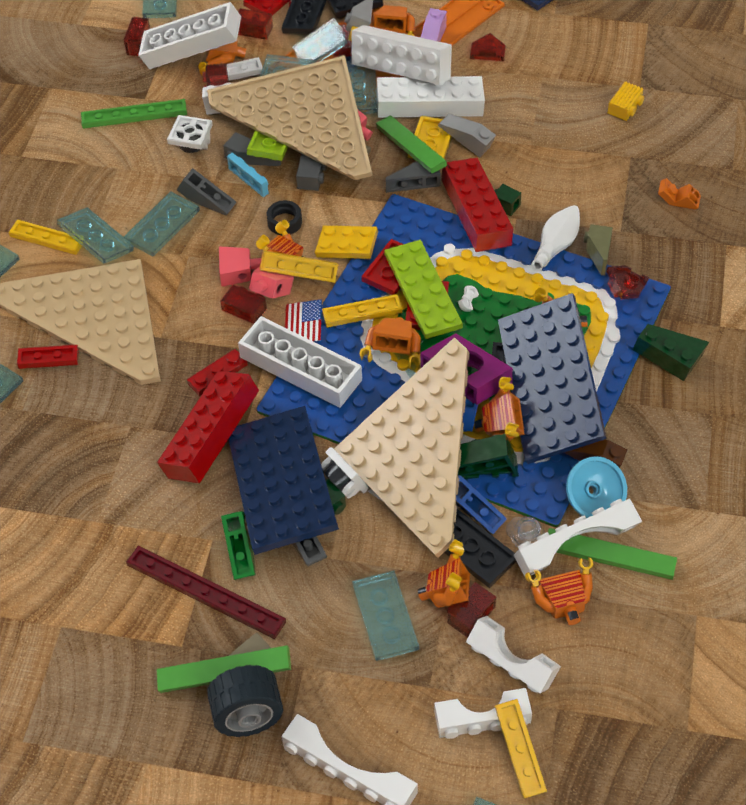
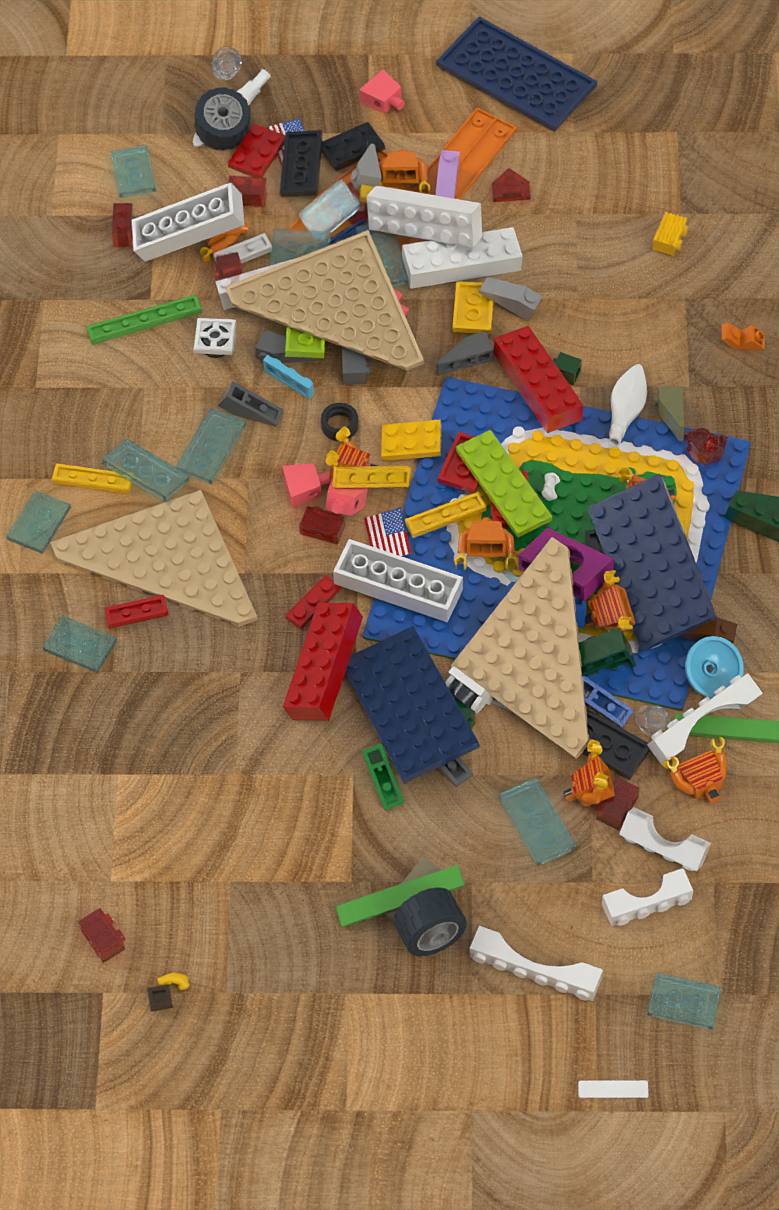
camera: 10 degrees left, 5 degrees up
dark red tile [126,545,286,639] -> none
bright green tile [376,115,447,174] -> none
yellow tile [494,699,547,799] -> none

